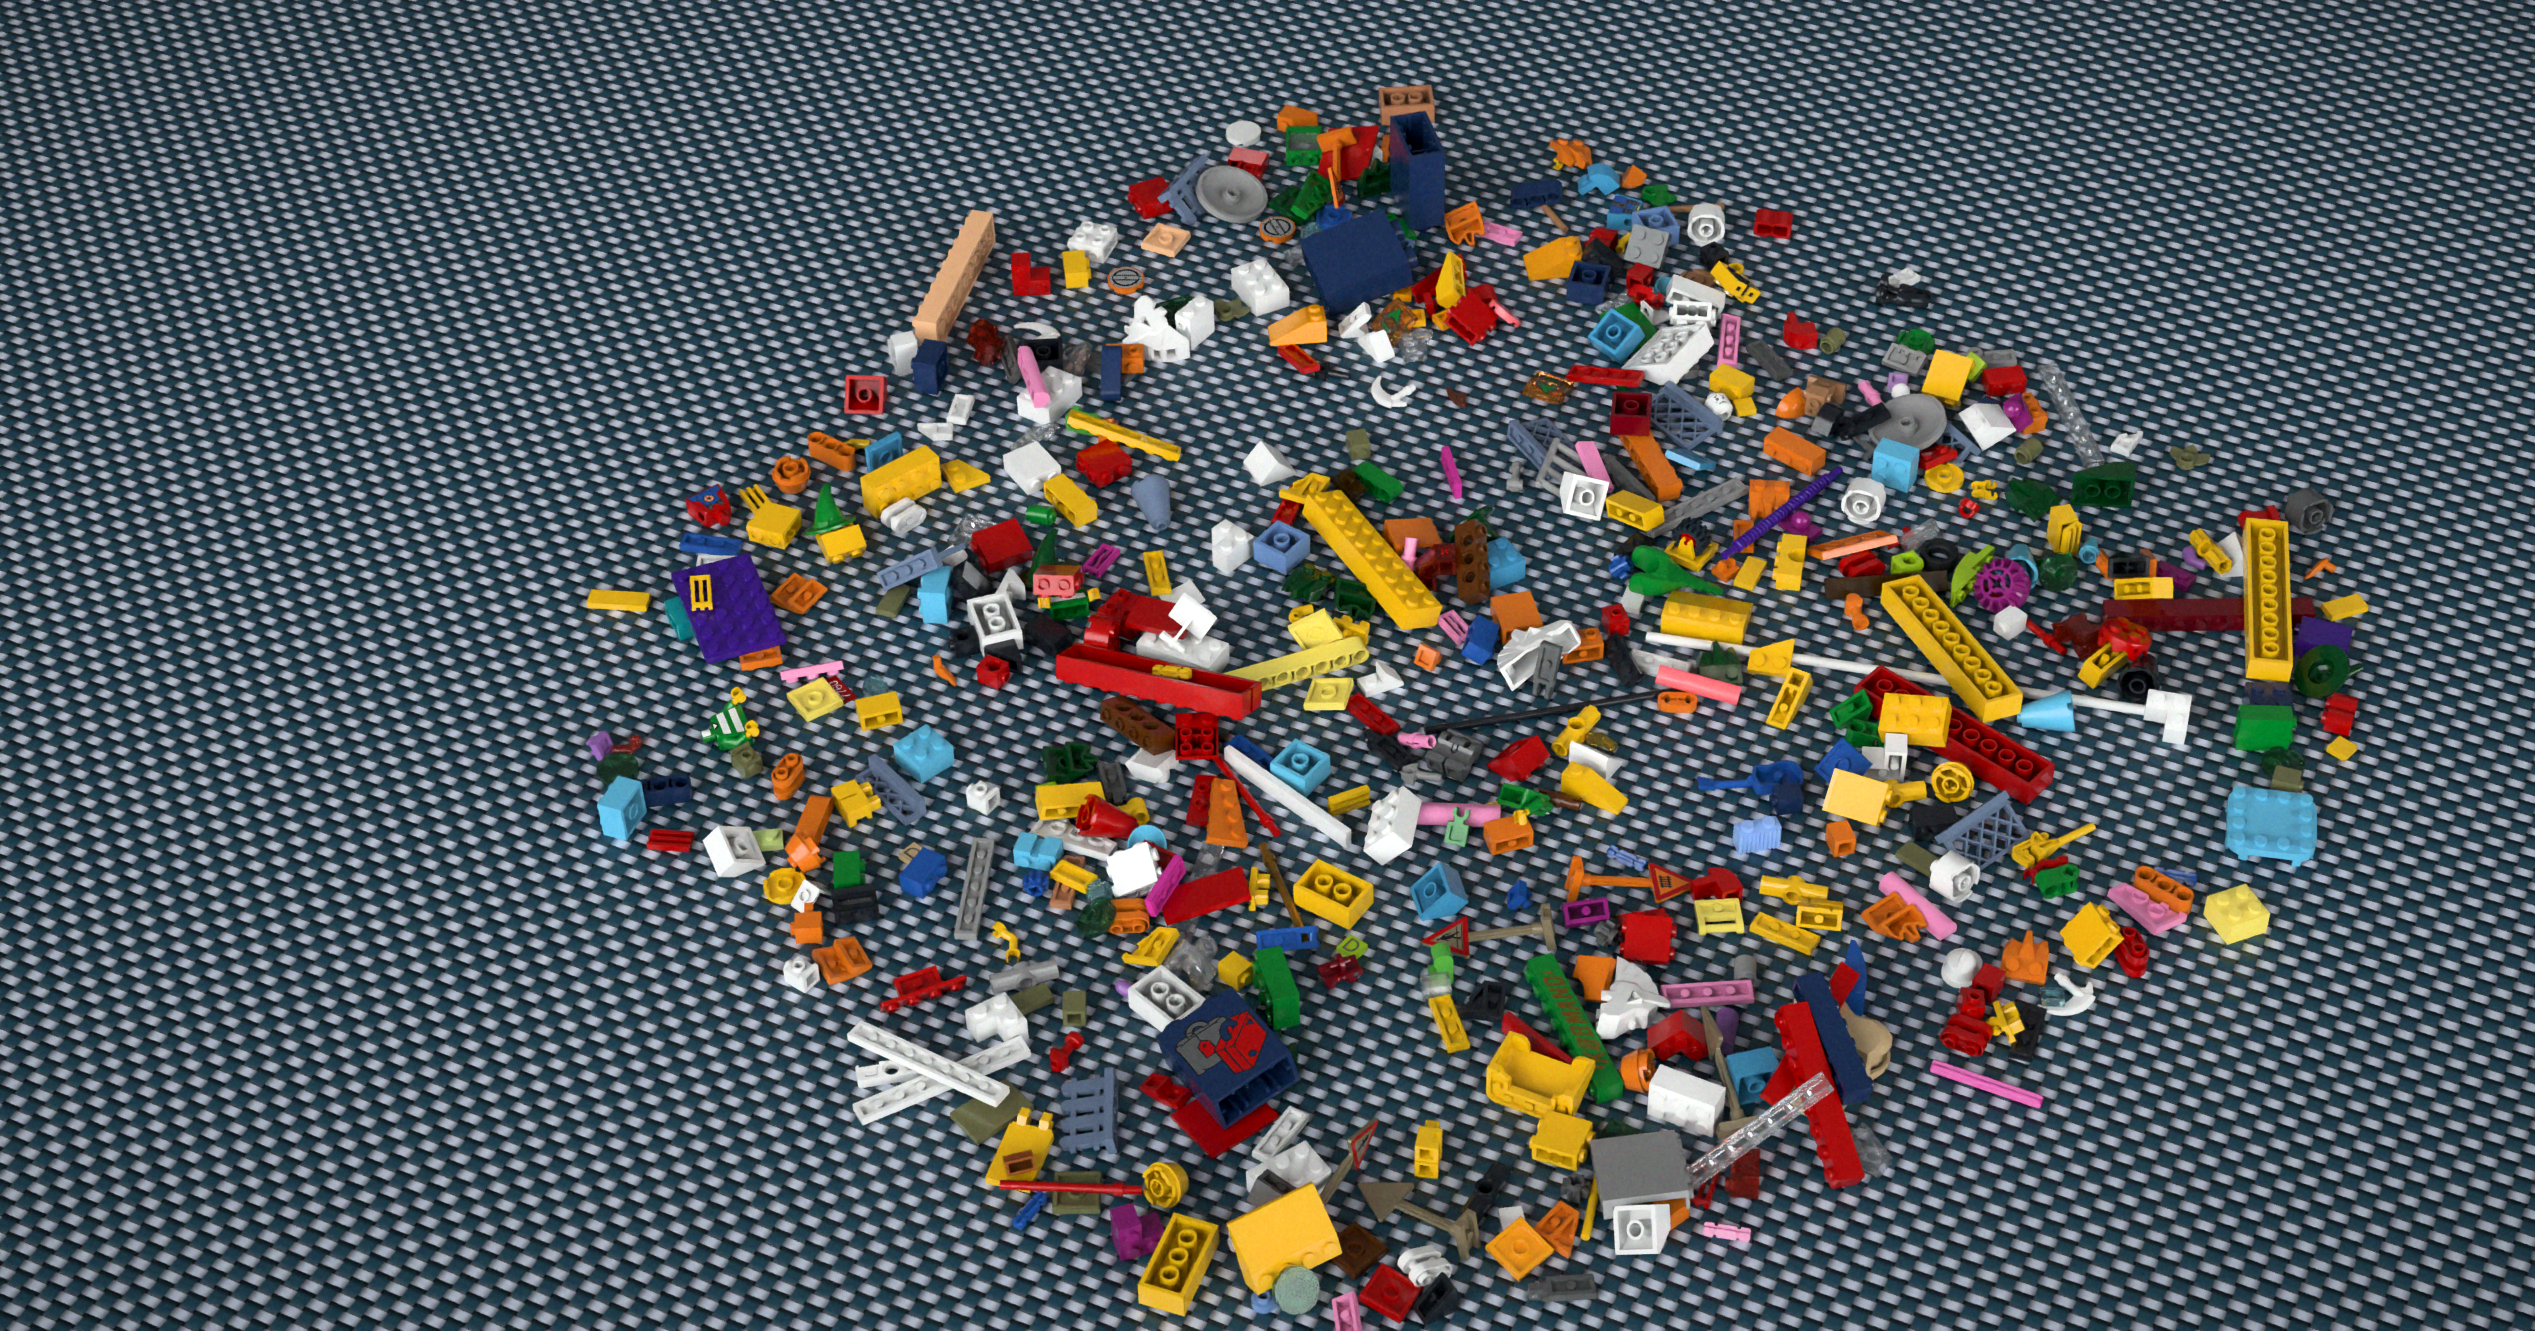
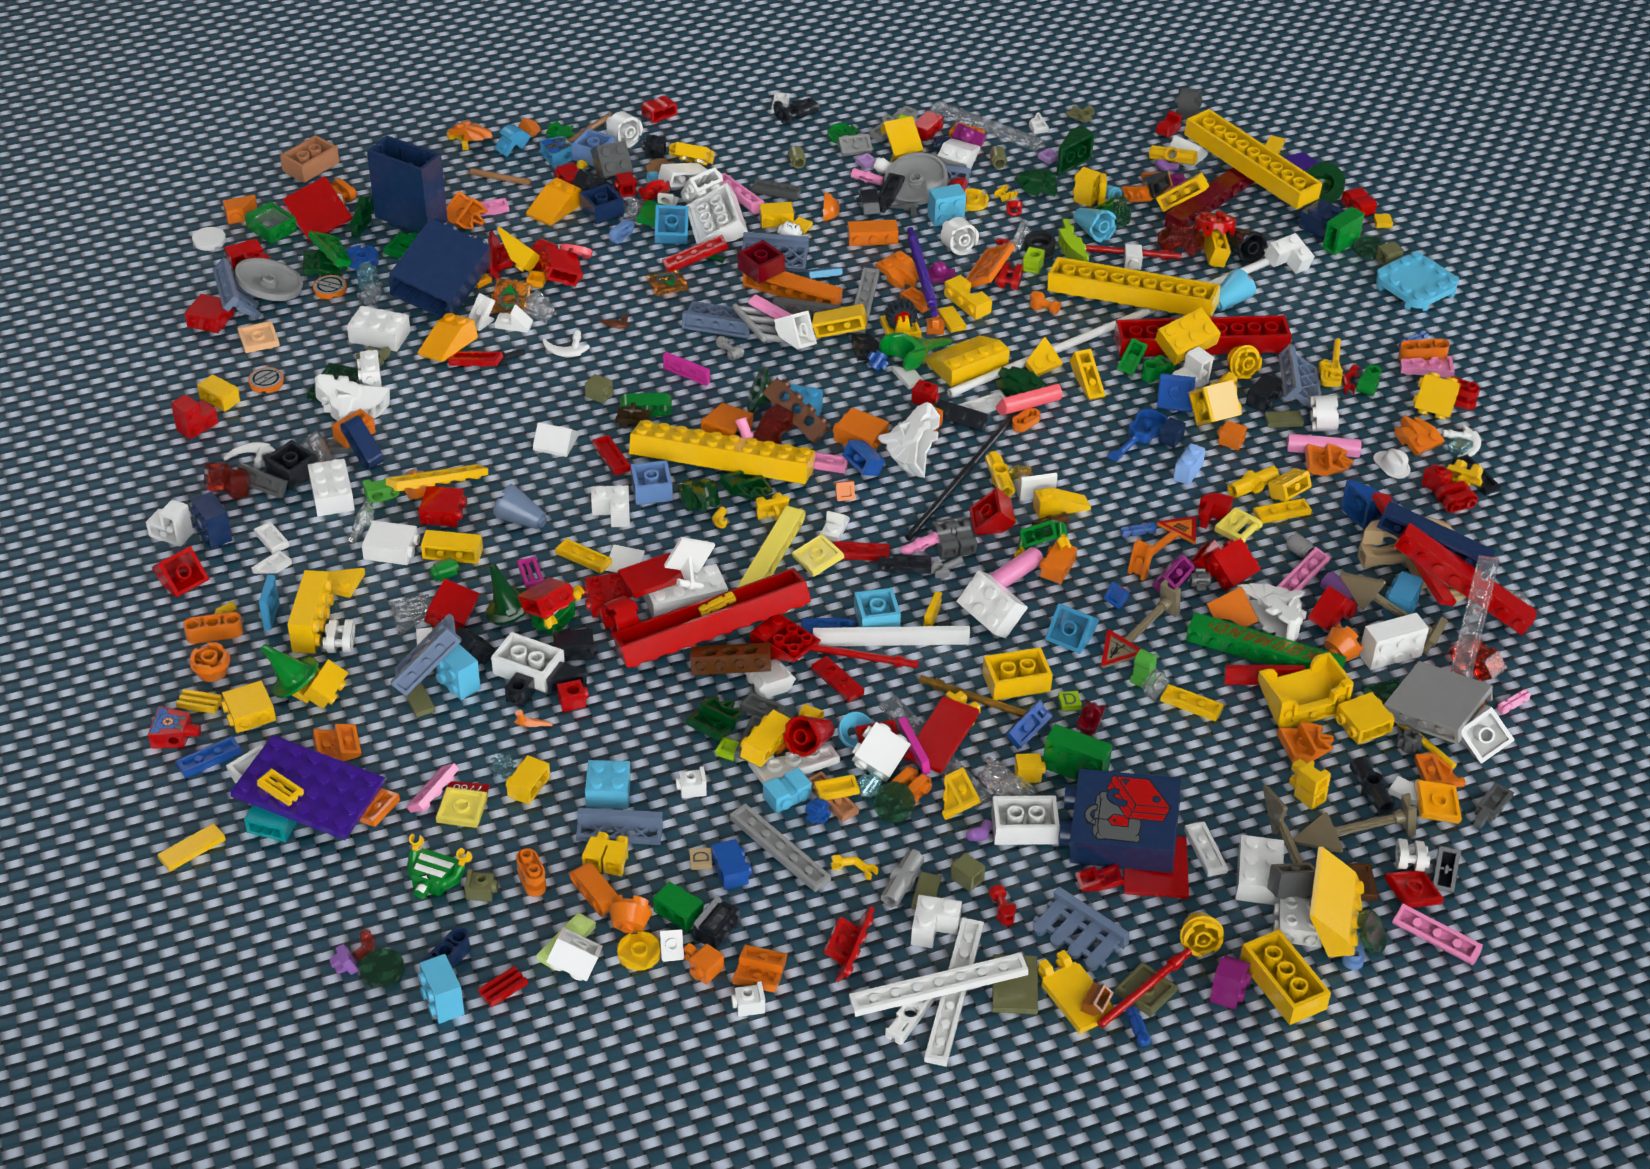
camera: 50 degrees left, 0 degrees up
light nougat brick [912,210,996,346] -> none
white slope [996,568,1026,602] -> none
bright pink brick [1017,346,1050,408] -> none
white brick [1067,221,1118,264] -> none
orange wing [1205,778,1248,849] -> none
yellow wing [1279,472,1330,504] -> none
light yellow plate [1288,608,1343,651] -> none
orange piece [1317,126,1357,209] -> none
red plate [1423,292,1438,319] -> none
plate [1444,807,1471,847] -> none
black wing [1458,980,1507,1024] -> none
dark blue beam [1510,179,1562,209] -> none
dark grey hinge [1532,640,1563,700] -> none
red brick [1783,312,1818,350] -> none
medium nougat tile [1803,375,1848,417] -> none
dark brown tile [1824,570,1948,600] -> none
axle [1930,1059,2044,1109] -> none
red brick [1971,962,2006,1004] -> none
magenta gear [1973,558,2031,614] -> none
light yellow brick [2203,884,2270,945] -> none
none -> medium blue plate [609,219,634,244]
none -> orange plate [1276,723,1334,763]

